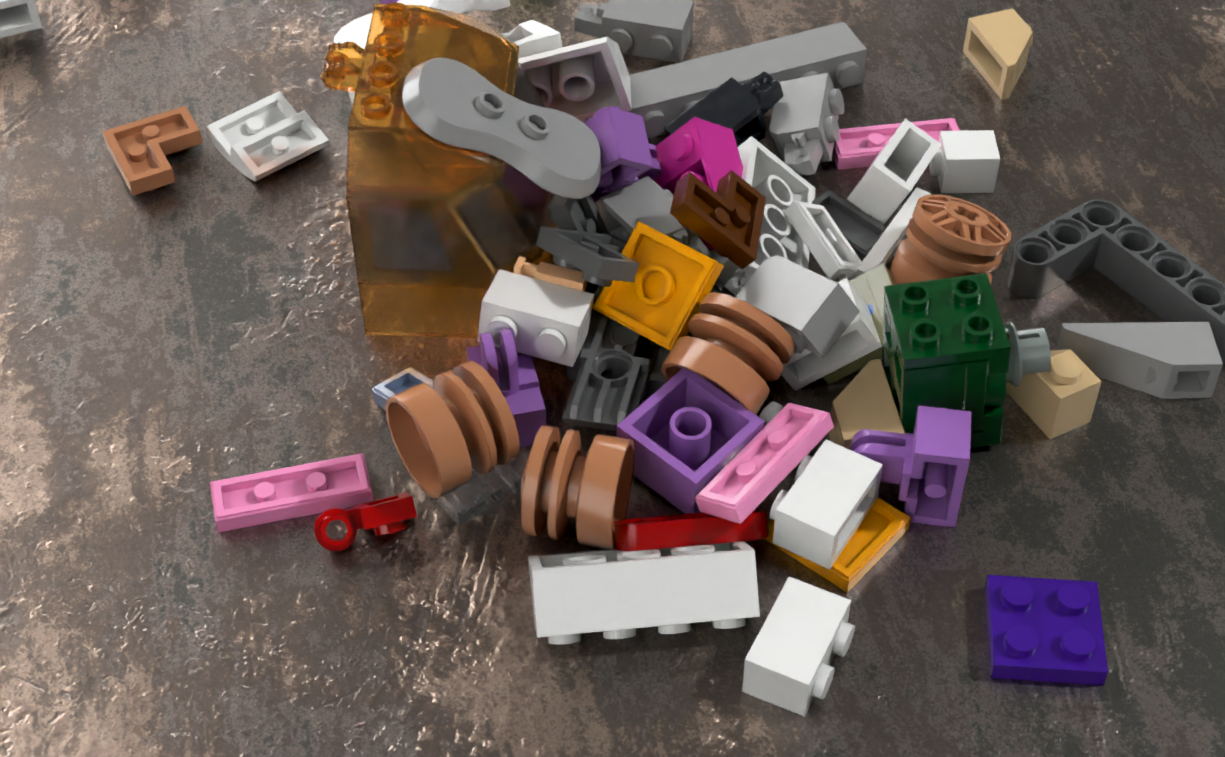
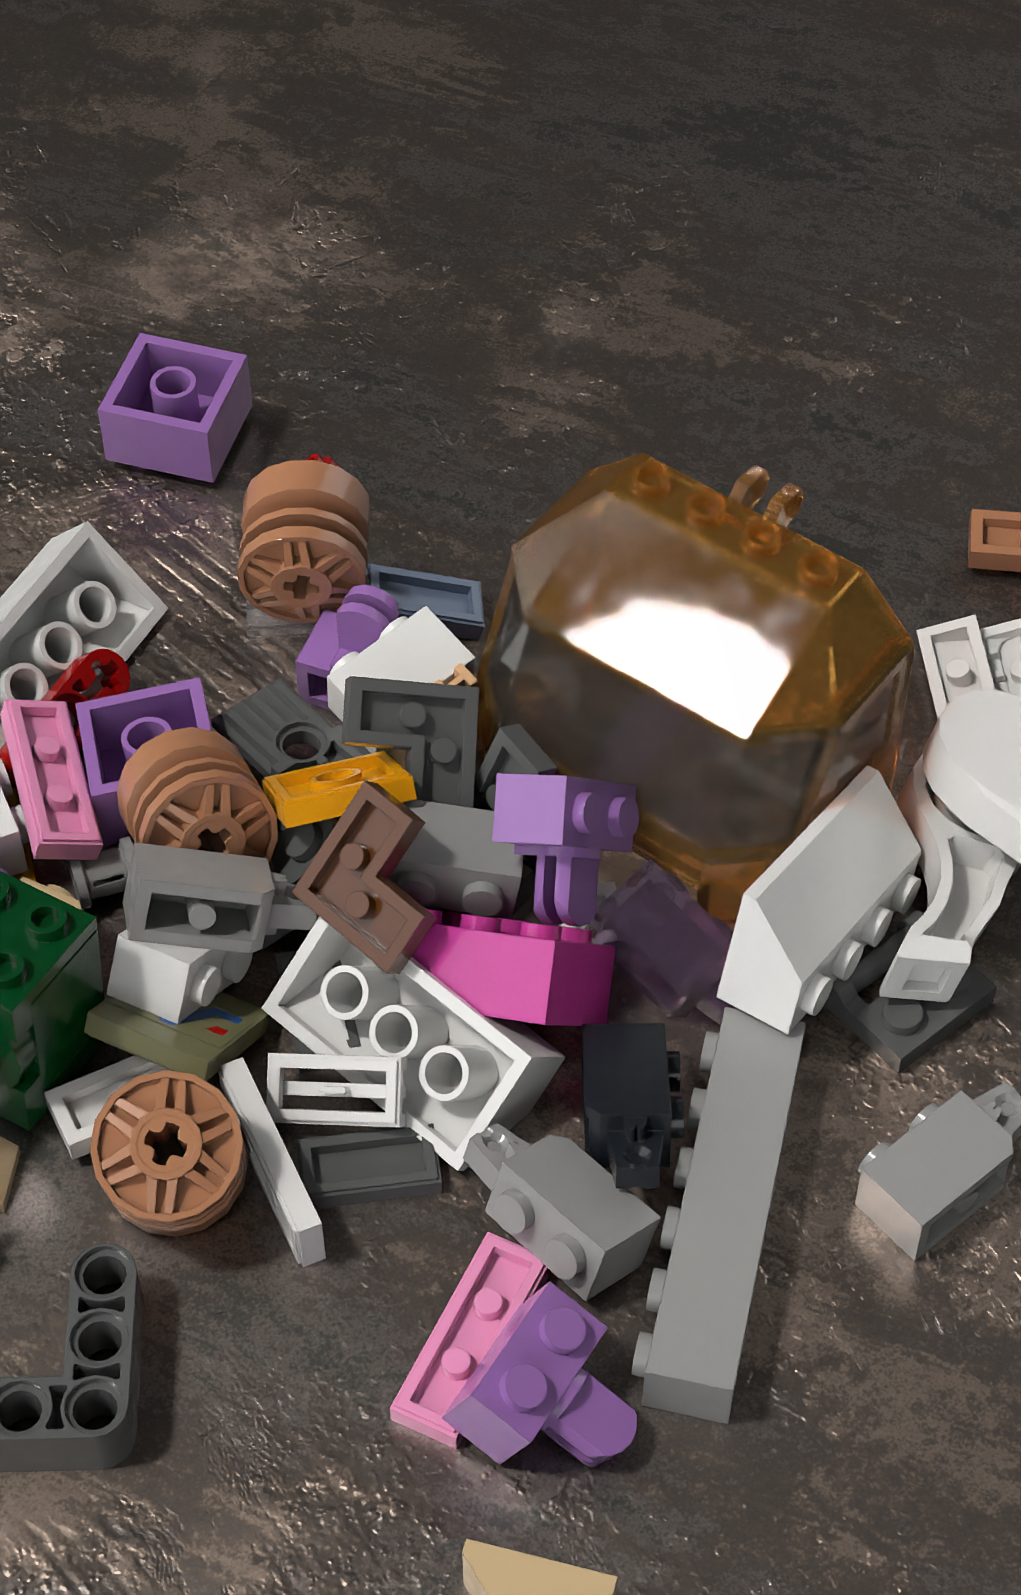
camera: 125 degrees right, 5 degrees up
bright pink tile [210,453,373,533] -> none
light grey plate [402,58,601,199] -> none
nougat wheel [520,425,635,550] -> none
white piece [847,118,942,225] -> none
white brick [929,130,1000,194] -> none
none -> medium lavender brick [98,333,253,483]
none -> medium lavender brick [442,1281,637,1467]

